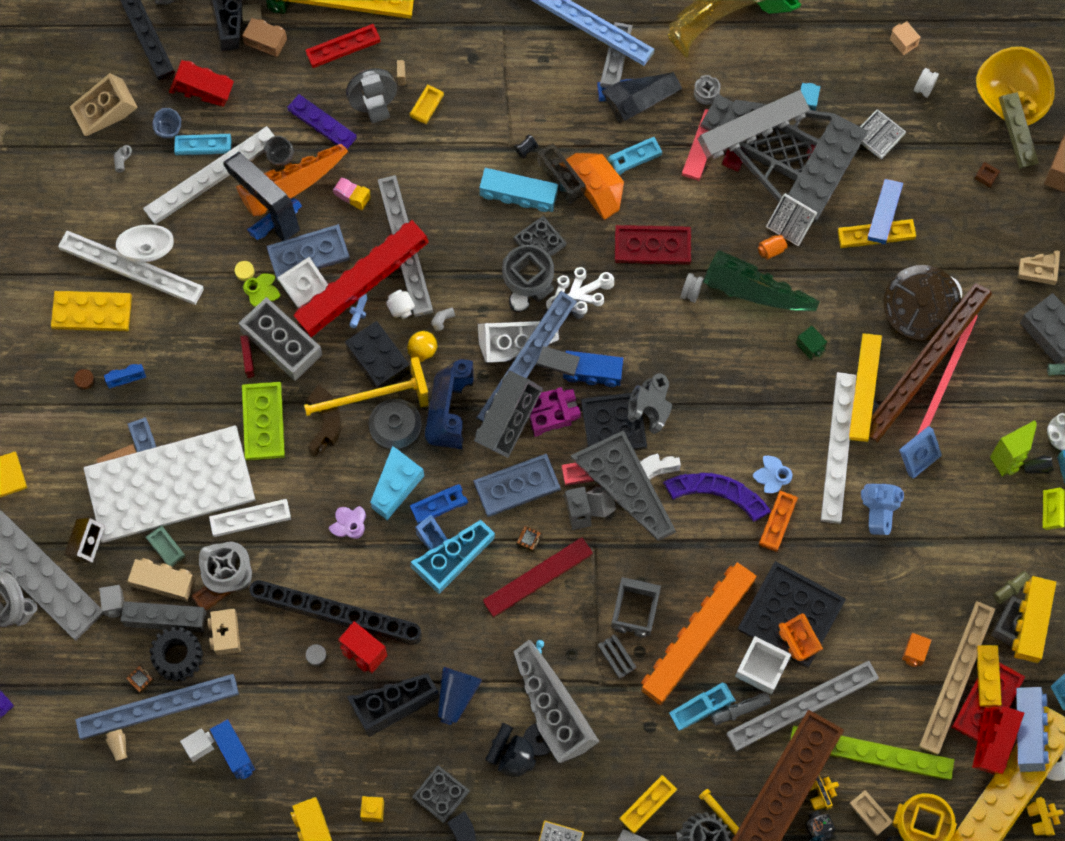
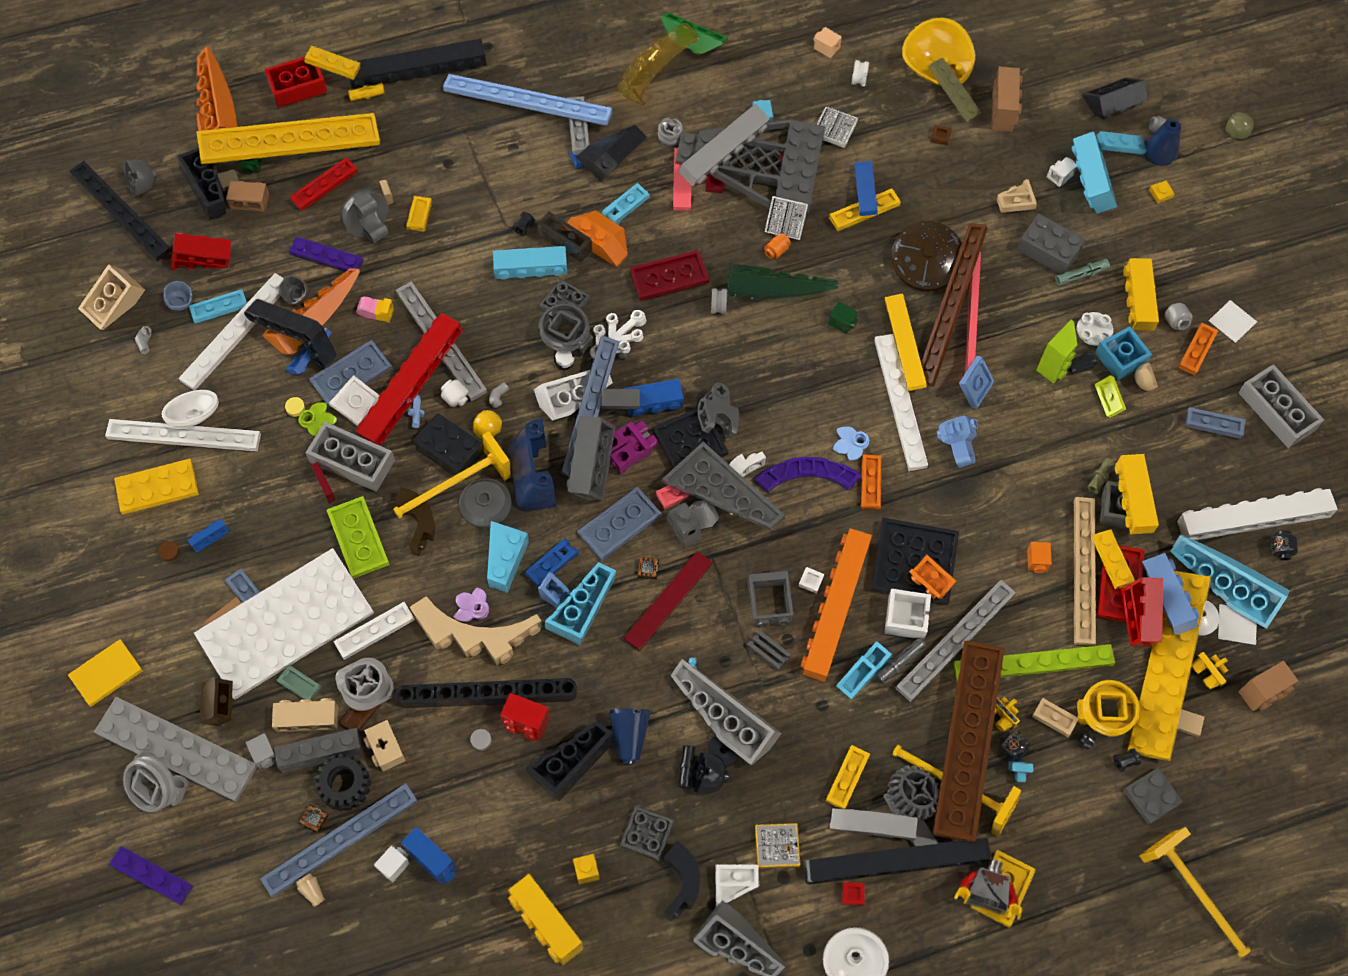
camera: 20 degrees left, 5 degrees down
none -> tan arch [410,596,542,665]
none -> white plate [798,567,824,594]

